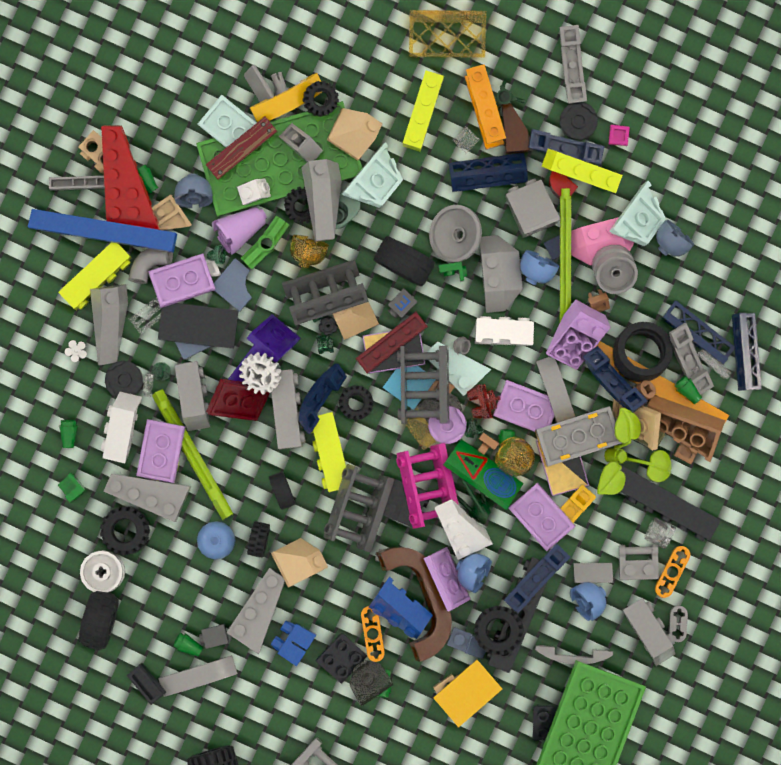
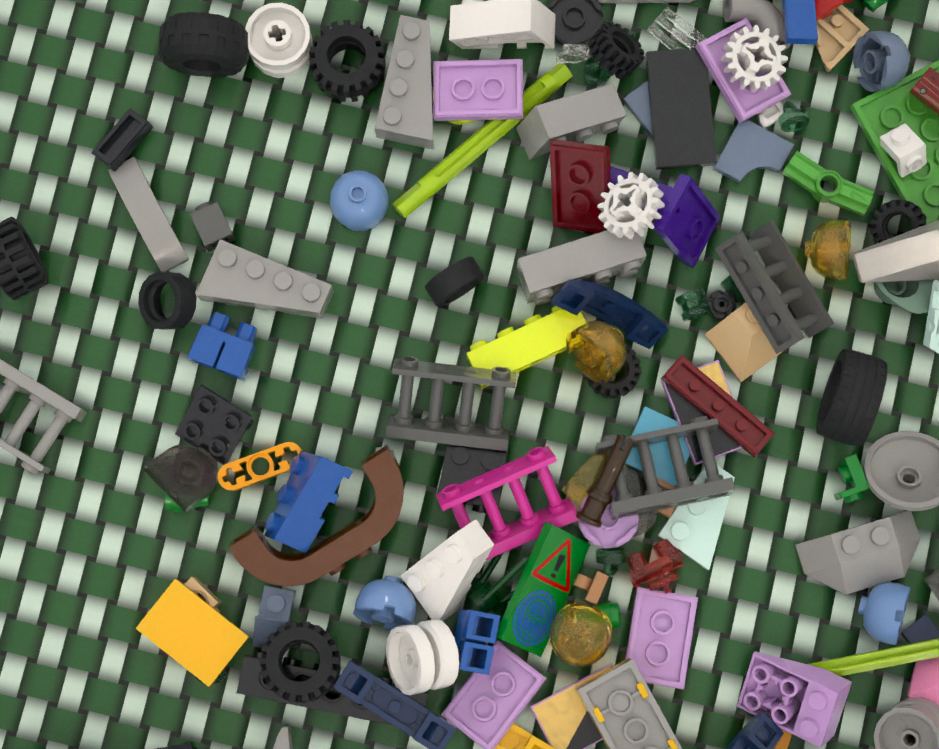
camera: 75 degrees right, 5 degrees down
green cone [173,633,203,657] -> none
lavender cone [212,207,267,255] -> none
black tyre [247,521,270,558] -> none
tan slope [271,538,328,587] -> none
dark grey brick [388,288,417,319] -> none
lavender tile [424,547,471,611] -> none
light grey plate [453,336,471,354] -> none
white wedge [475,316,534,346] -> none
light grey slope [536,357,575,423] -> none
medium nougat tile [588,289,610,312] -> none
none -> black tyre [138,272,196,330]
none -> white wheel [386,619,459,696]
none -> blue hips [454,609,500,675]
none -> clear yellow cylinder [566,320,627,383]
none -> dark brown pin [575,433,636,528]
none -> black tyre [588,22,645,79]
none -> white gear [721,25,788,92]

